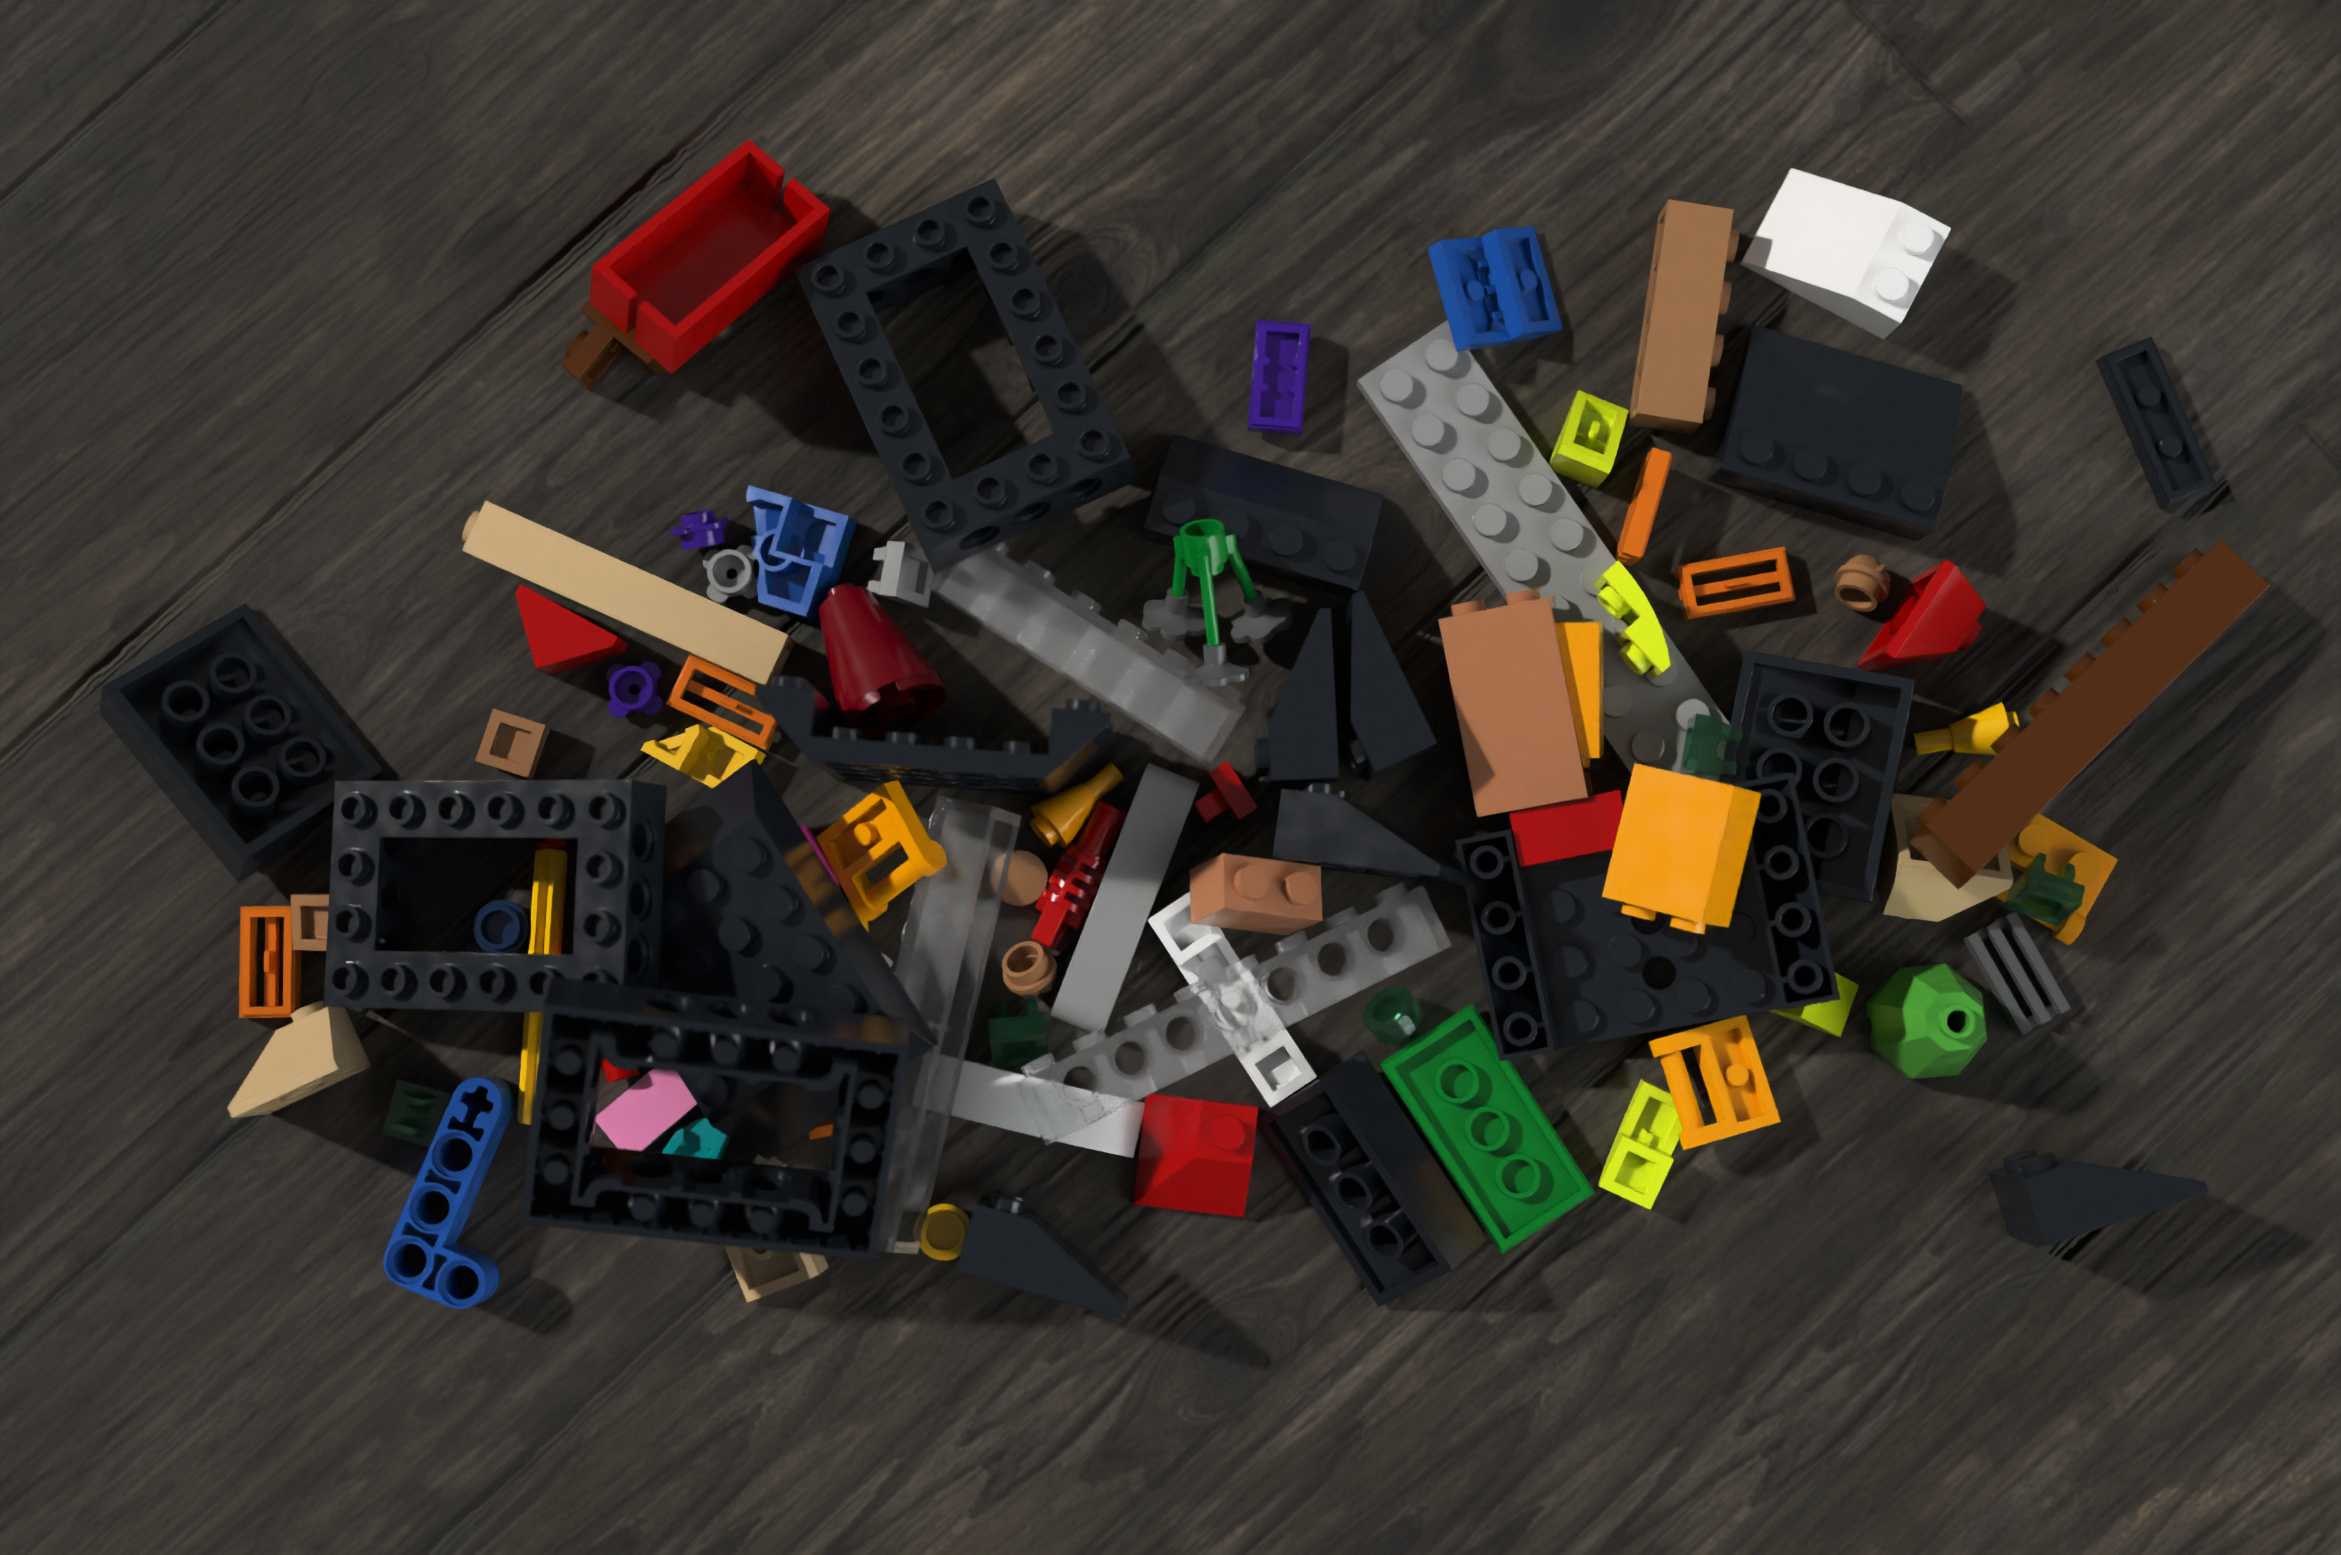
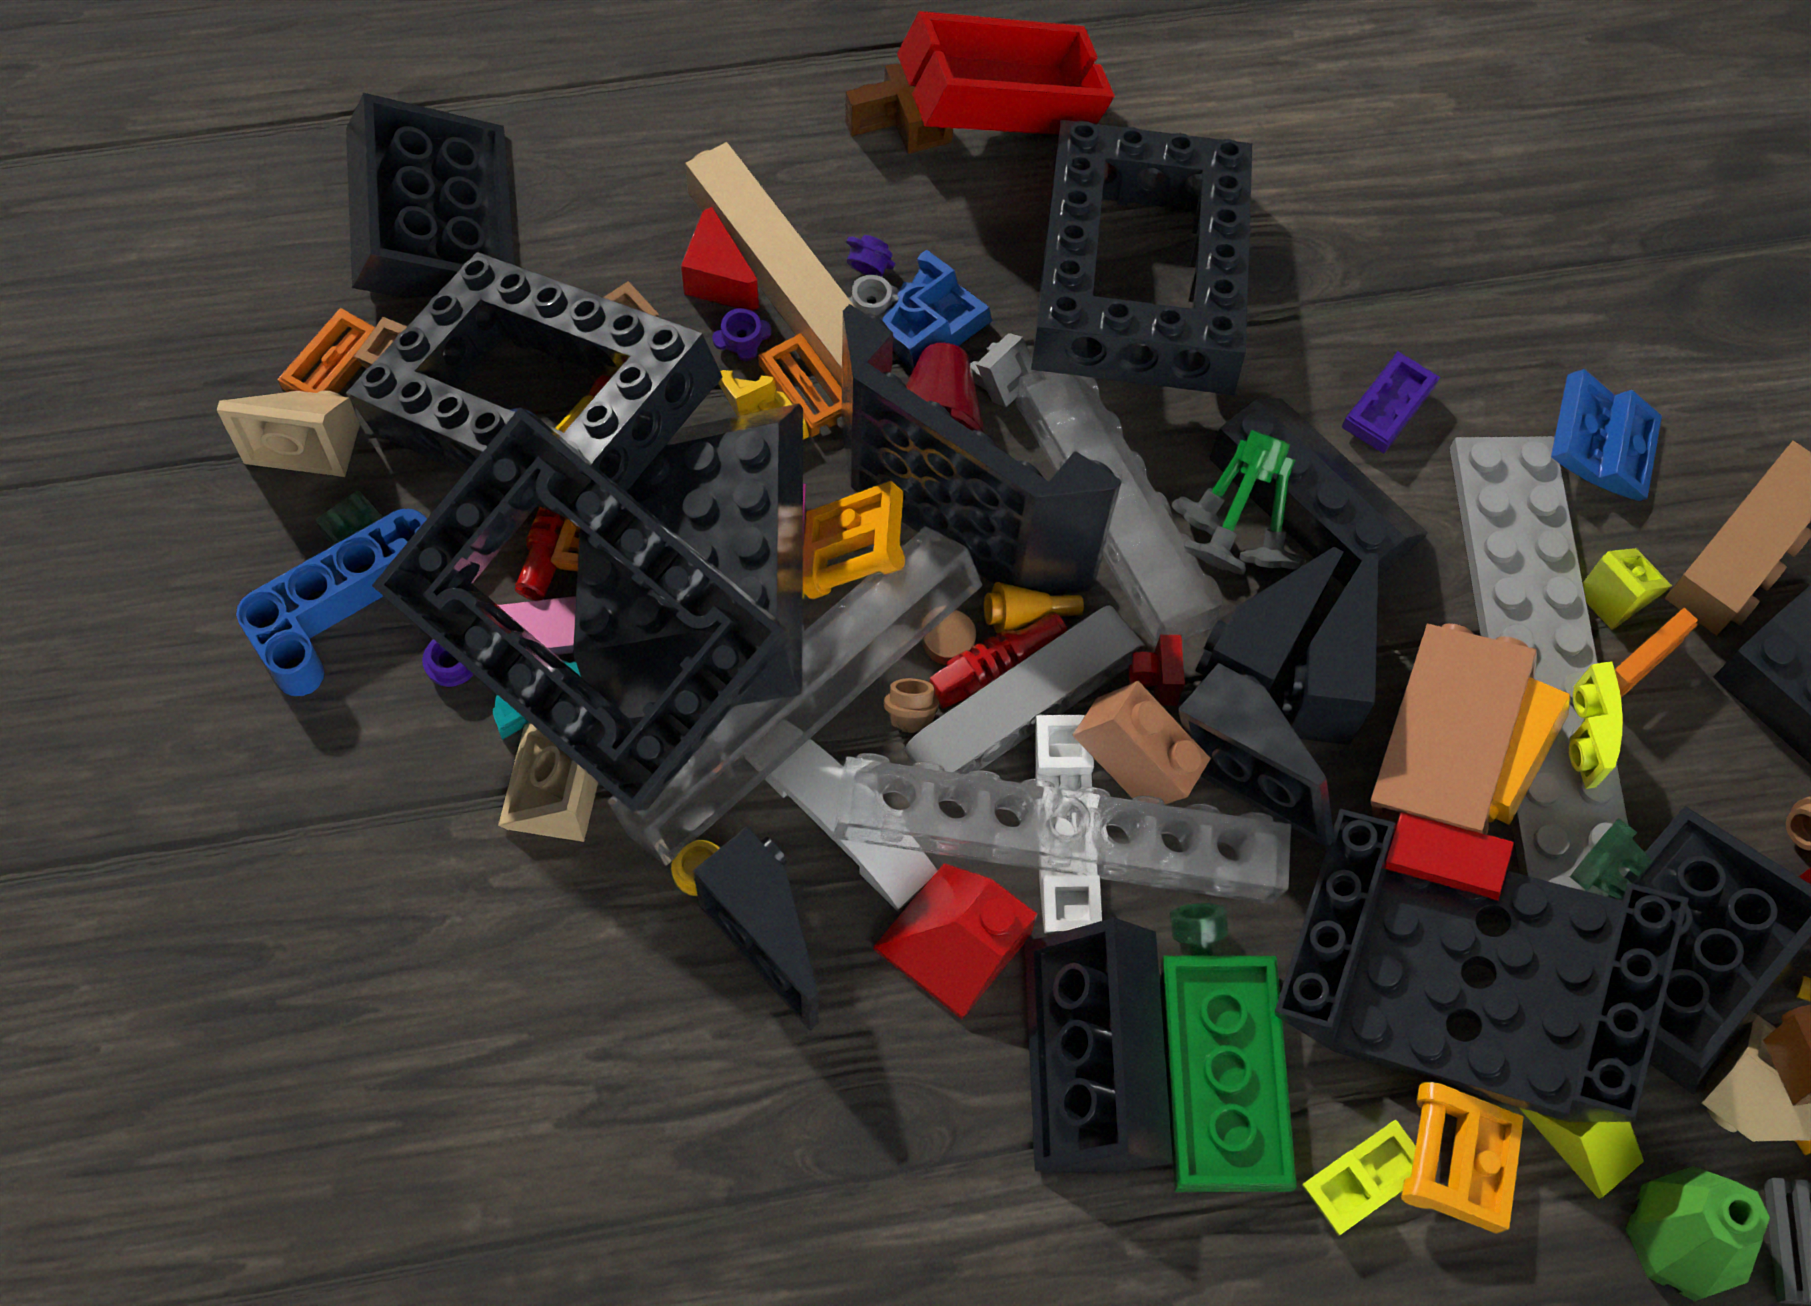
camera: 30 degrees right, 20 degrees down
clear green tile [988,1000,1050,1067] -> none
light orange brick [1602,763,1762,934] -> none
orange tile [1674,546,1796,622] -> none

